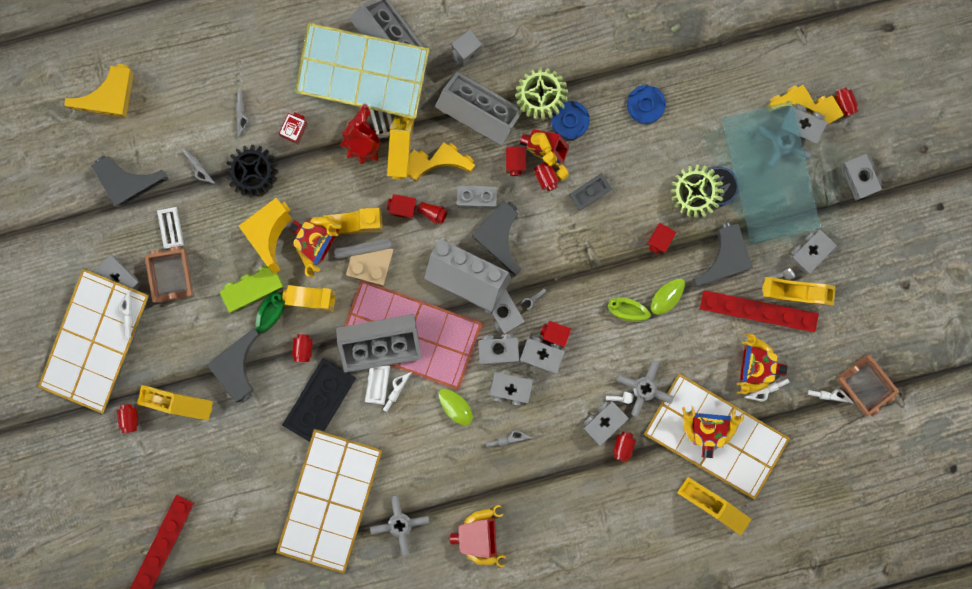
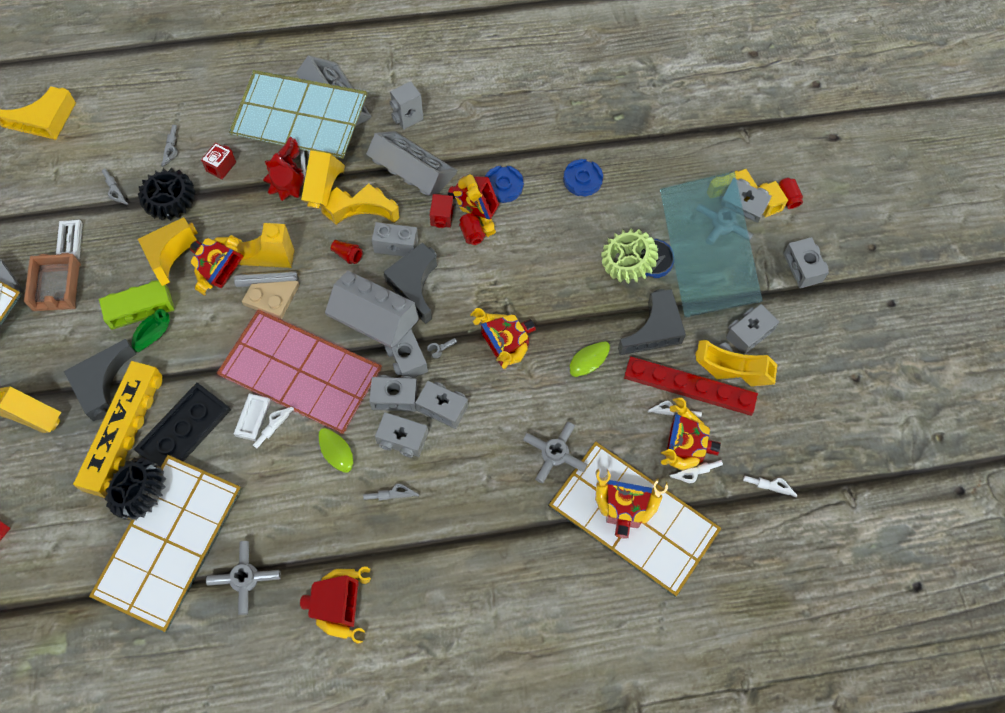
camera: 10 degrees right, 20 degrees down
dark grey arch [91,156,169,208] -> none
yellow arch [282,285,336,312] -> none
red brick [292,334,313,362] -> none
light grey slope [336,314,422,373] -> none
red brick [387,194,417,219] -> none
yellowish green gear [515,68,568,120] -> none
red brick [540,321,571,348] -> none
dark grey plate [569,173,612,211] -> none
light grey brick [583,401,629,446] -> none
white hand [606,391,634,404] -> none
lime arm [608,297,651,322] -> none
red brick [613,431,636,462] -> none
red brick [646,222,676,255] -> none
yellow arch [677,477,752,536] -> none
window [835,354,899,417] -> none
none -> yellow brick [73,361,162,498]
none -> black gear [104,457,166,521]
none -> torso [470,308,536,369]
none -> white hand [648,401,702,417]

